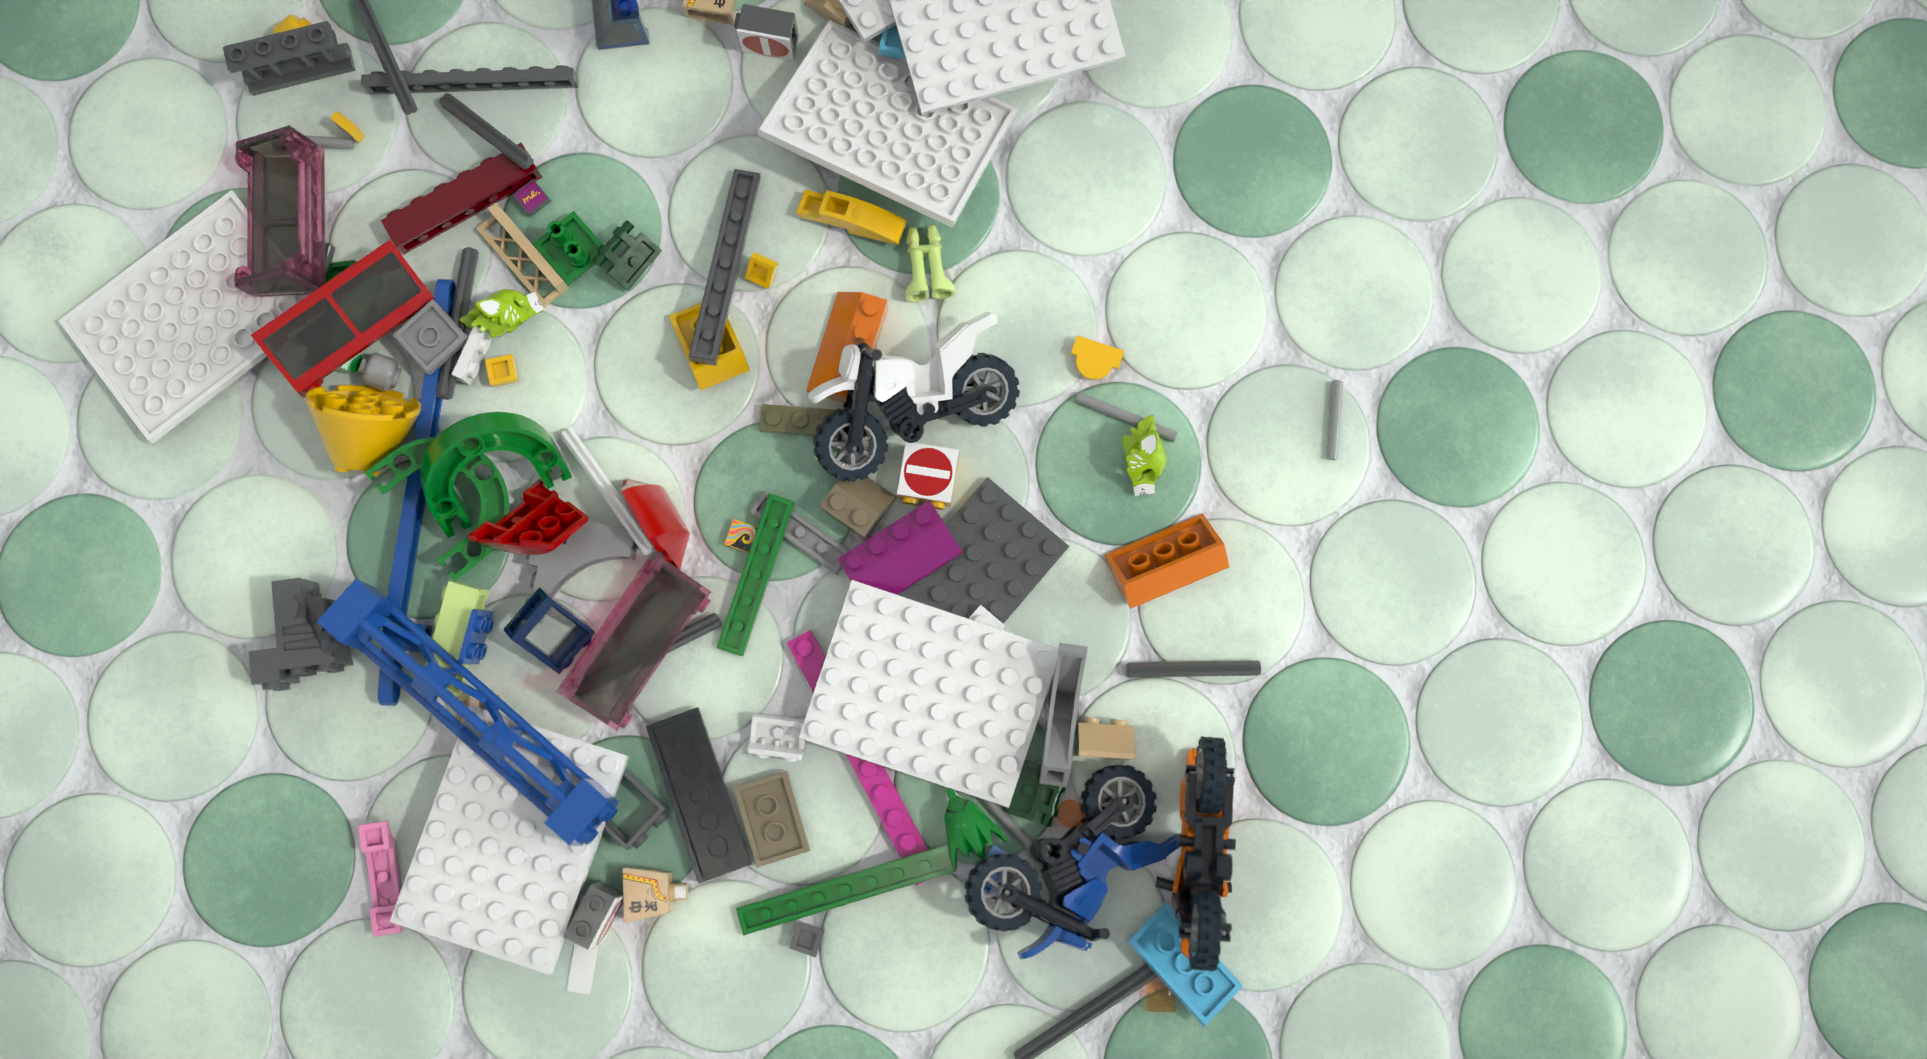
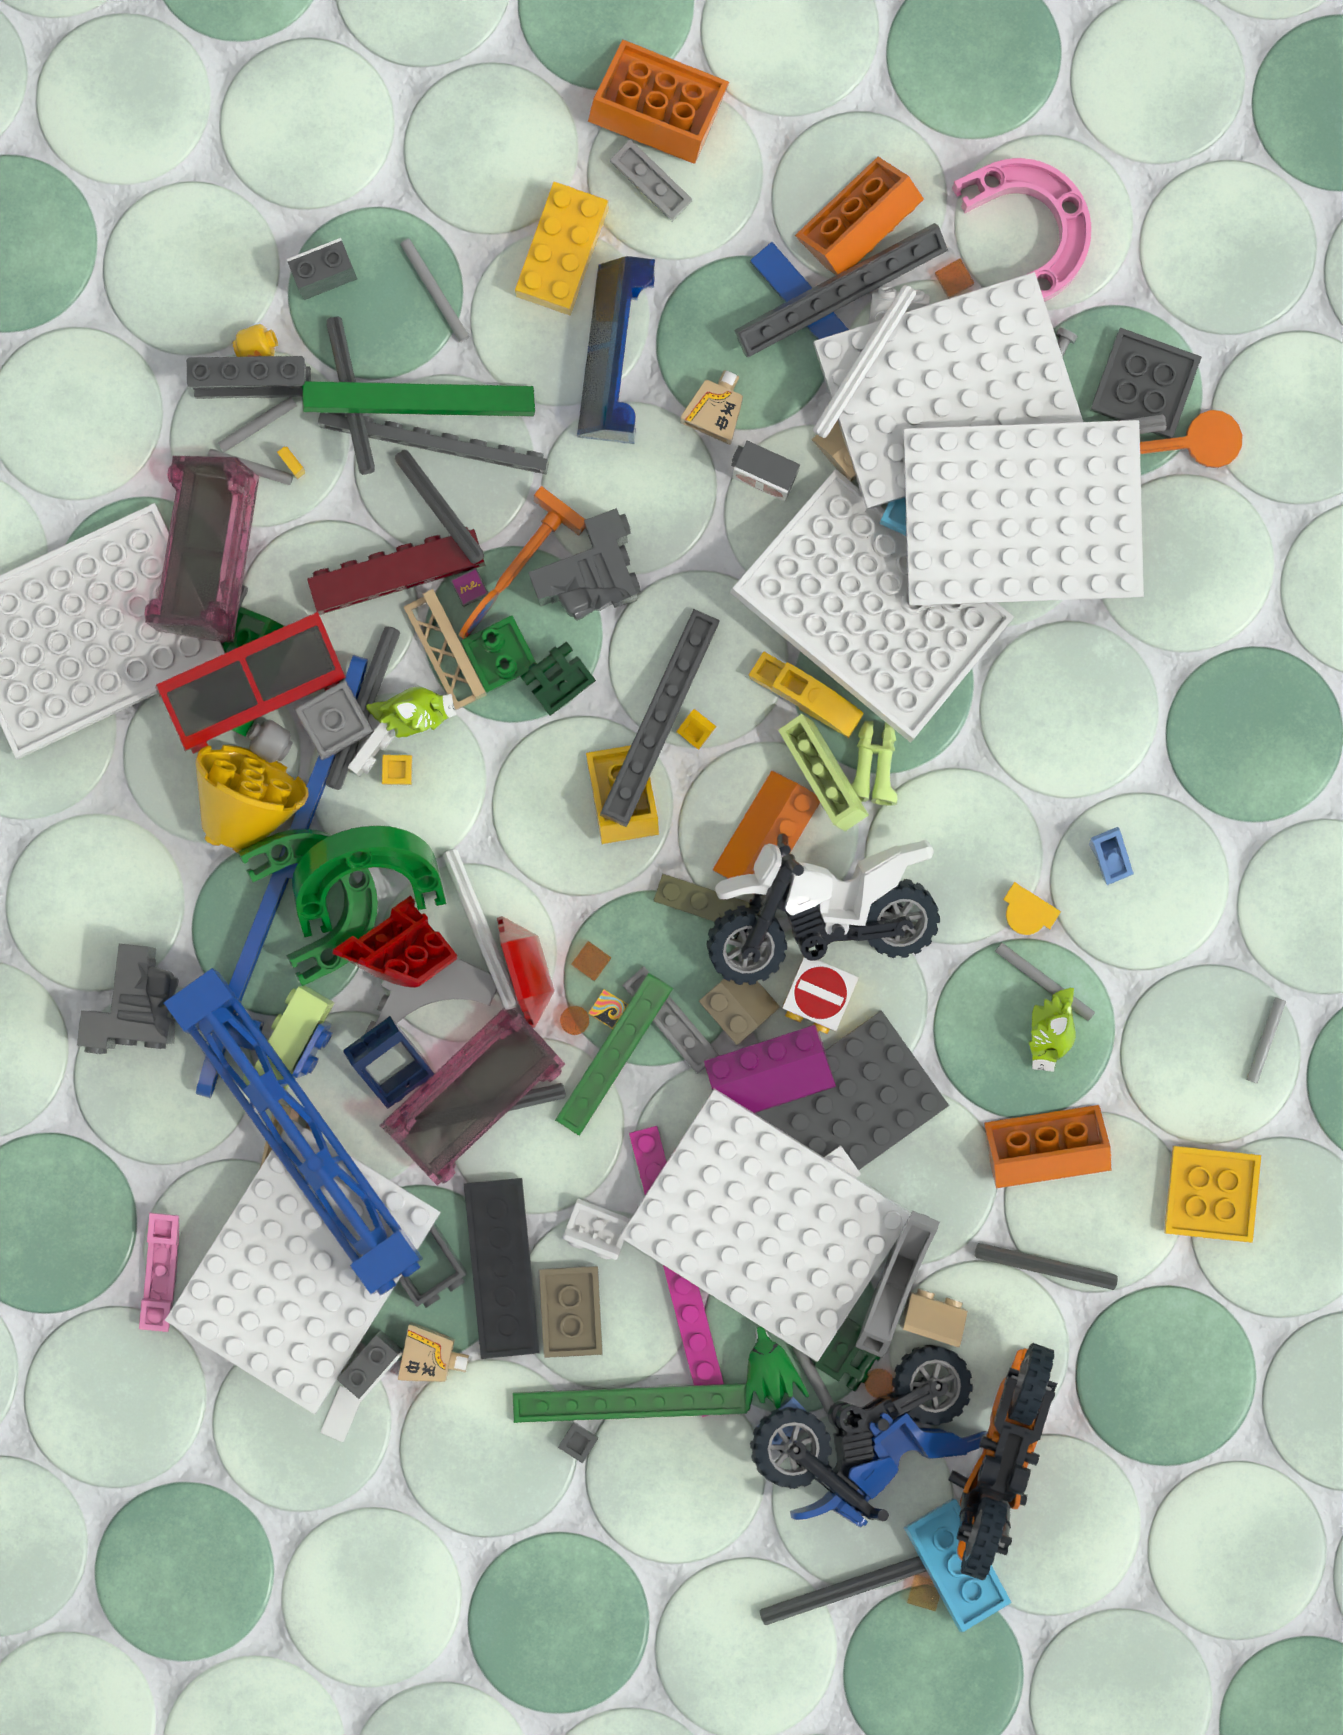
camera: 20 degrees right, 5 degrees up
none -> light grey piece [218,397,297,452]
none -> green tile [301,381,535,417]
none -> orange piece [459,486,586,639]
none -> dark grey brick [528,508,641,621]
none -> clear orange tile [560,1006,590,1035]
none -> clear orange tile [571,941,612,981]
none -> yellowish green brick [778,714,869,831]
none -> medium blue slope [1089,827,1134,885]
none -> yellow plate [1164,1146,1261,1243]

